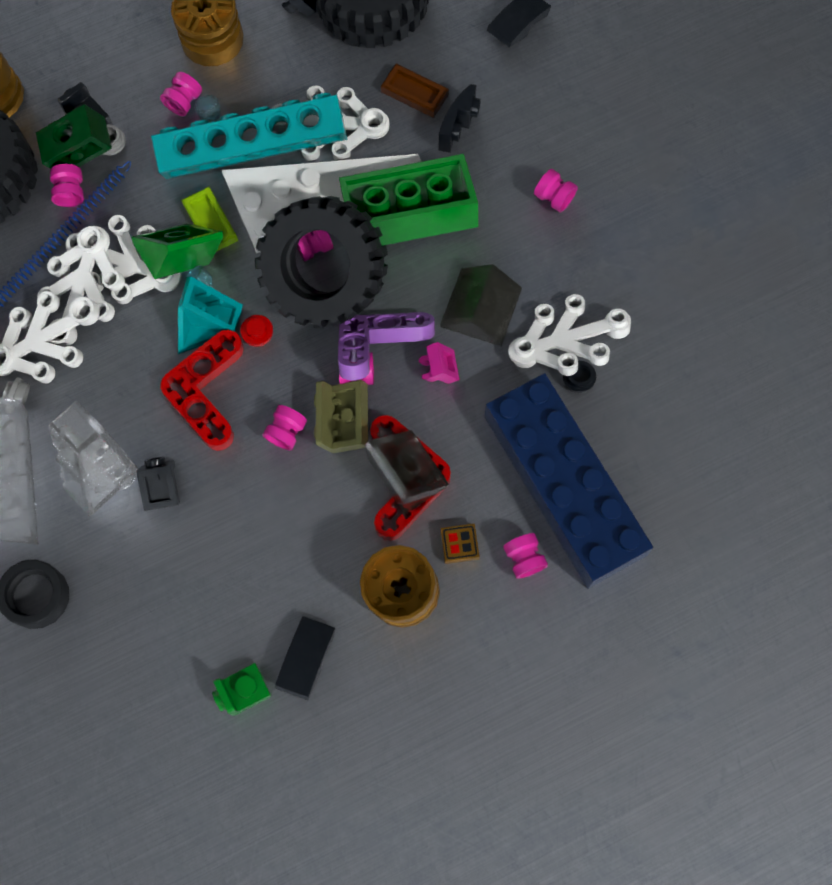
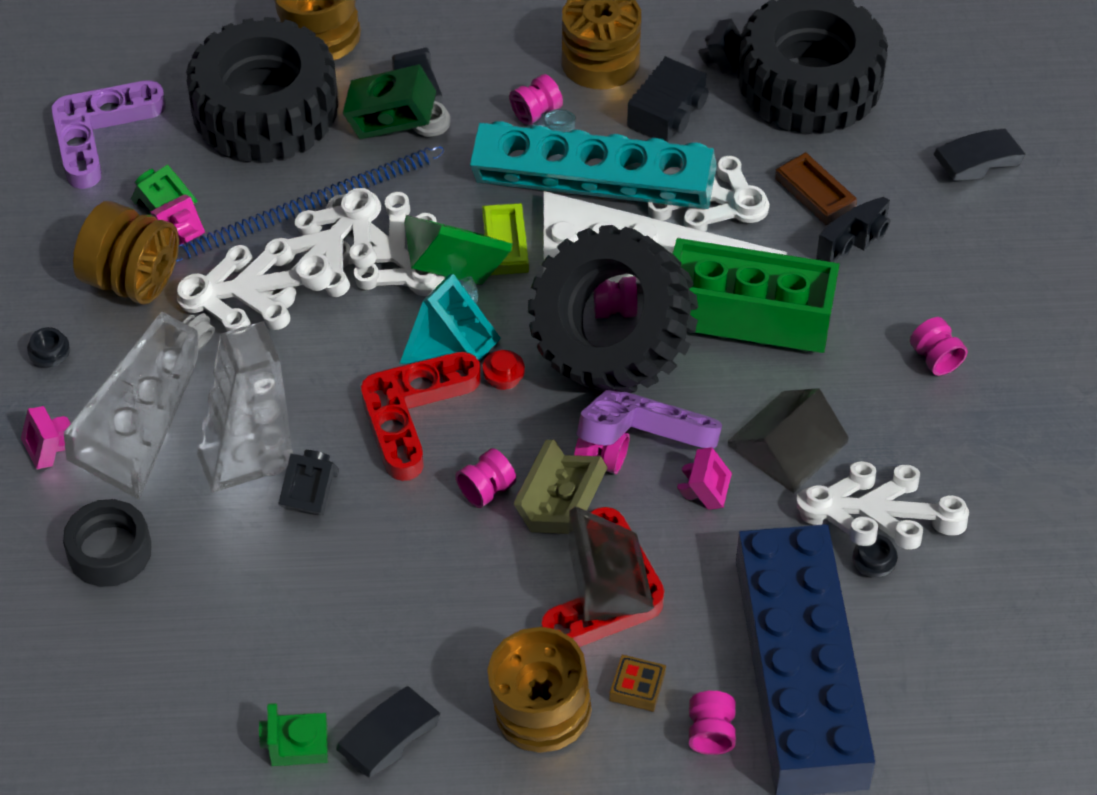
camera: 20 degrees right, 20 degrees down
dark pink wheel [50,164,84,207] -> none
none -> black brick [627,56,709,142]

